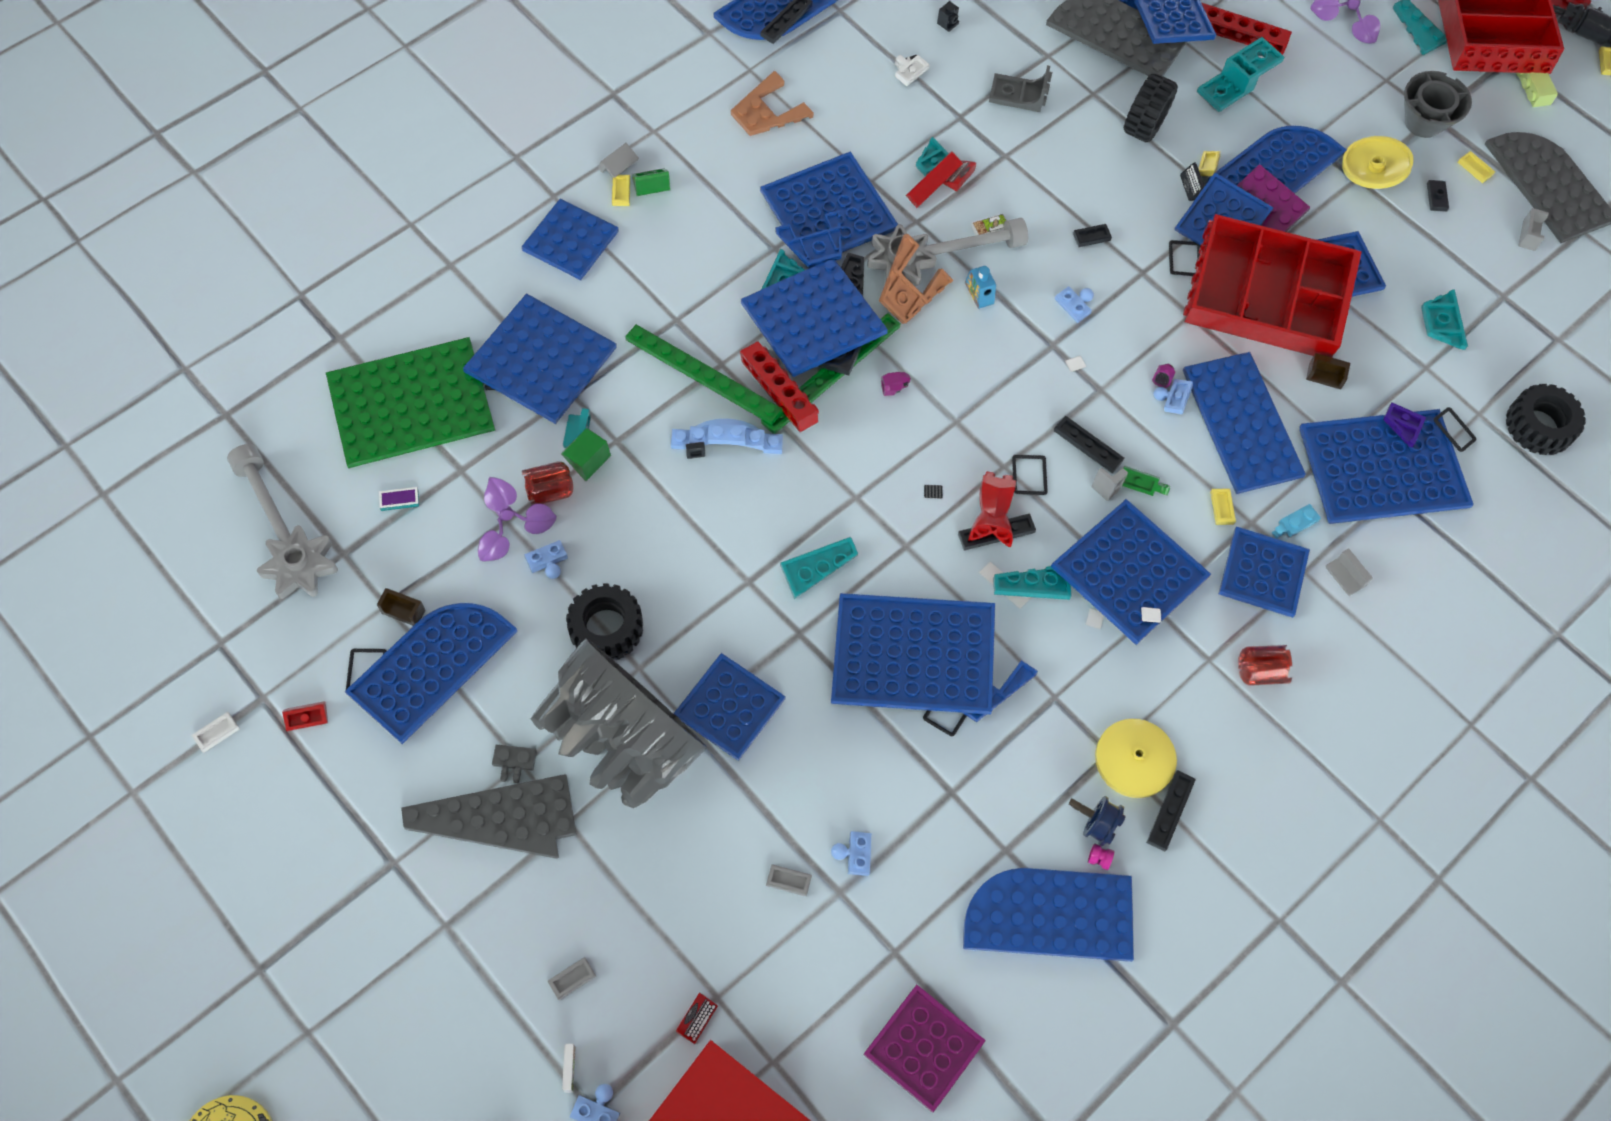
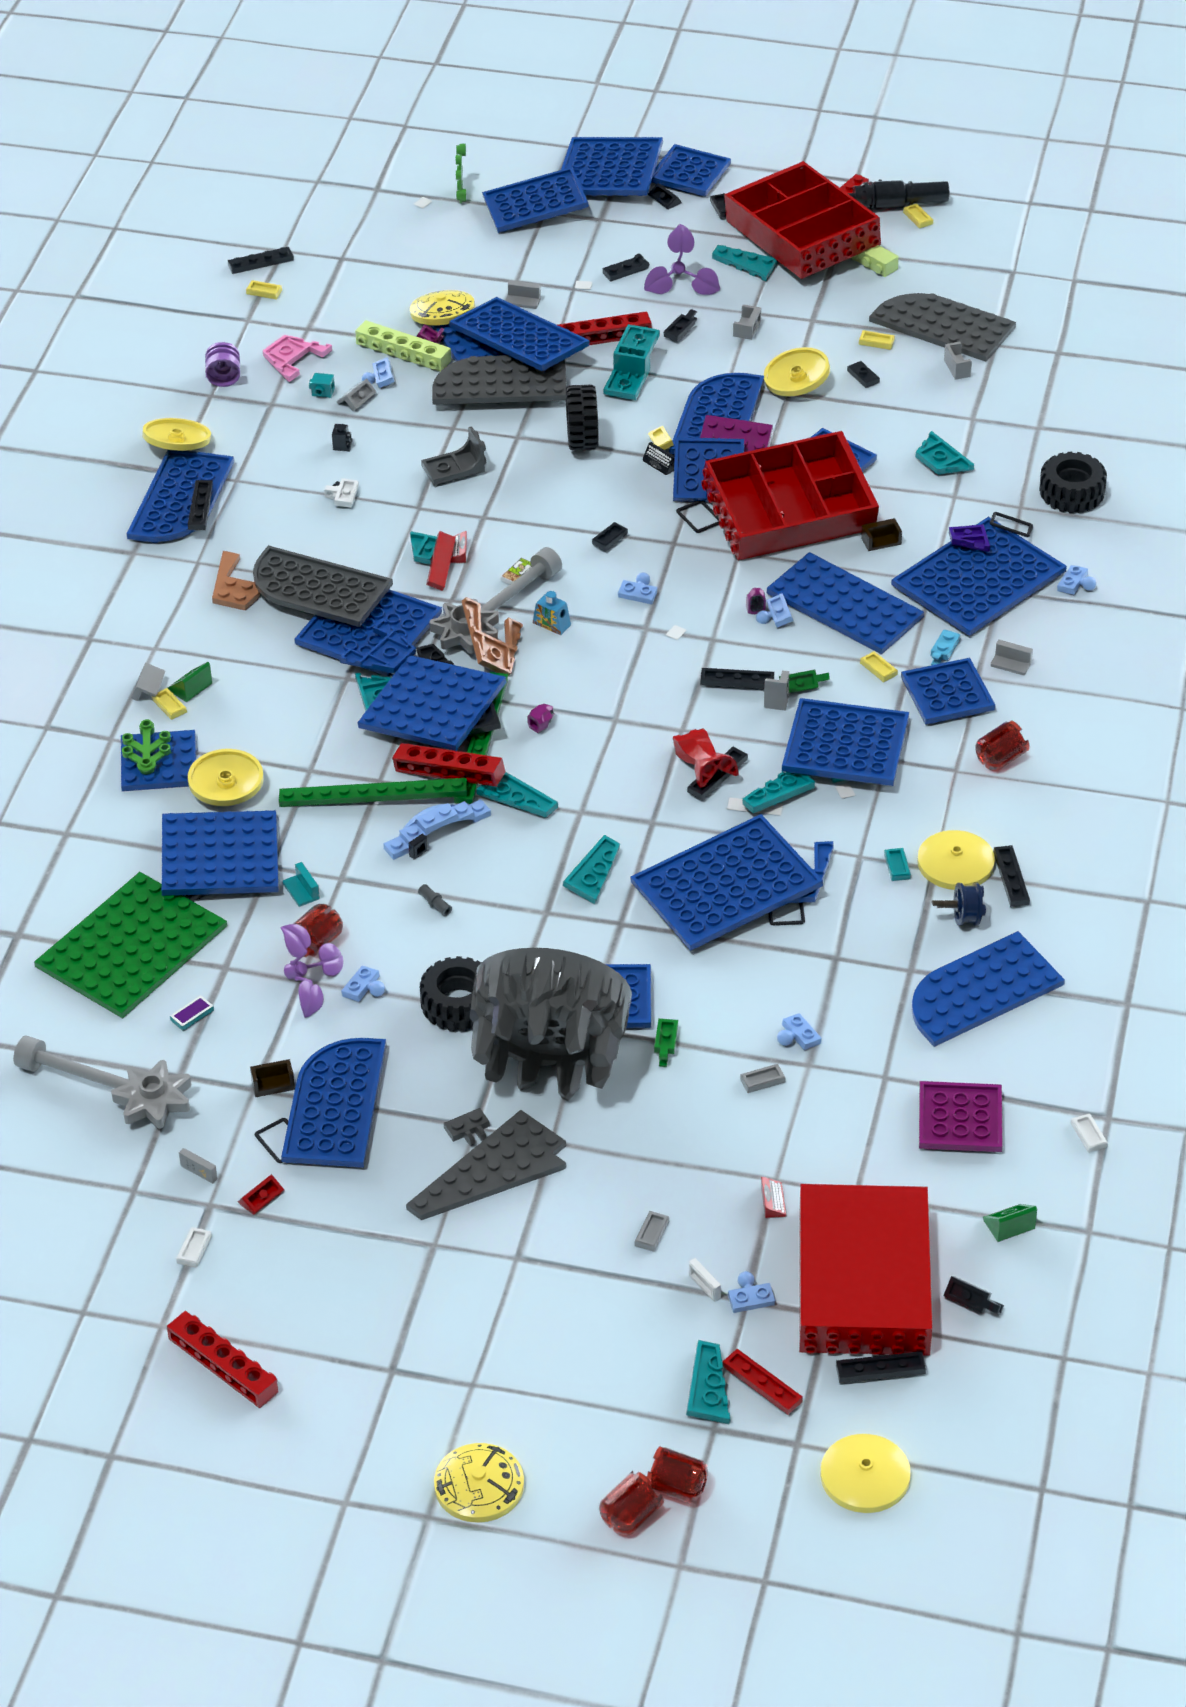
camera: 30 degrees left, 20 degrees down
green slope [561,428,611,481] -> none
black sticker [924,485,943,499] -> none
black piece [1012,455,1048,495] -> none
dark pink wheel [1088,843,1115,870] -> none
white sticker [1141,607,1161,623] -> none
dark grey cone [1404,71,1472,138] -> none
none -> bright green plant [122,719,171,775]
none -> red brick [167,1310,278,1408]
none -> light grey tile [179,1148,217,1184]
none -> light yellow dish [188,749,264,806]
none -> dark grey plate [253,545,393,627]
none -> dark grey pin [418,884,452,916]
none -> teal wing [476,772,558,817]
none -> green plate [654,1018,678,1067]
none -> black plate [664,309,697,342]
none -> light grey panel [733,304,761,340]
none -> teal tile [884,848,911,881]
none -> light blue plate [1057,565,1096,595]

